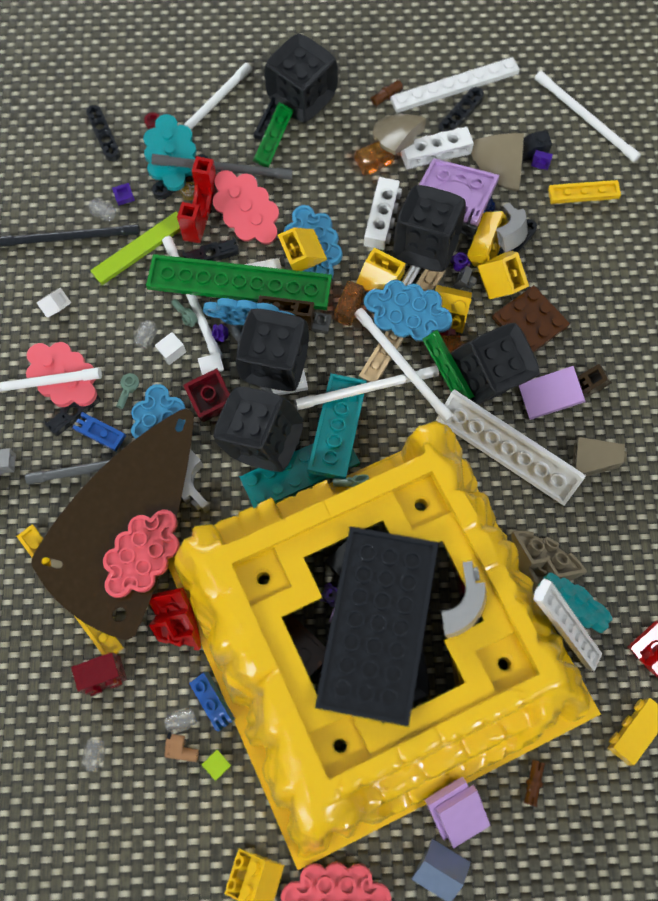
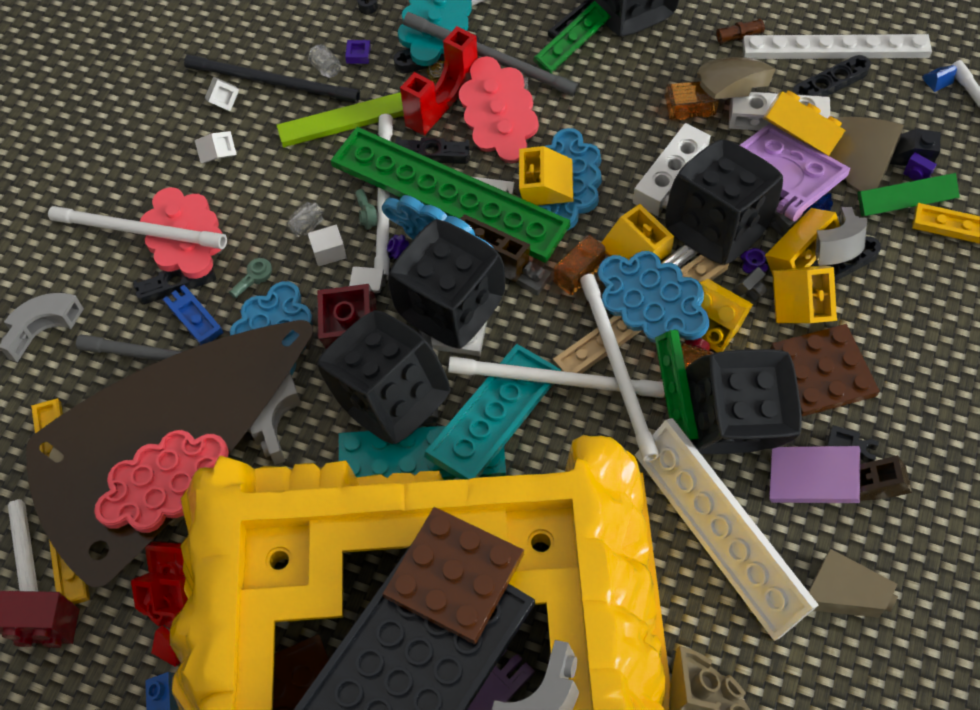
camera: 25 degrees right, 10 degrees down
none -> white axle [8,499,38,591]
none -> red tile [151,625,180,667]
none -> white panel [205,76,239,111]
none -> reddish brown plate [383,507,524,645]
none -> yellow brick [763,90,846,156]
none -> black plate [826,425,879,463]
none -> green tile [857,173,960,217]
none -> blue slope [922,65,957,92]

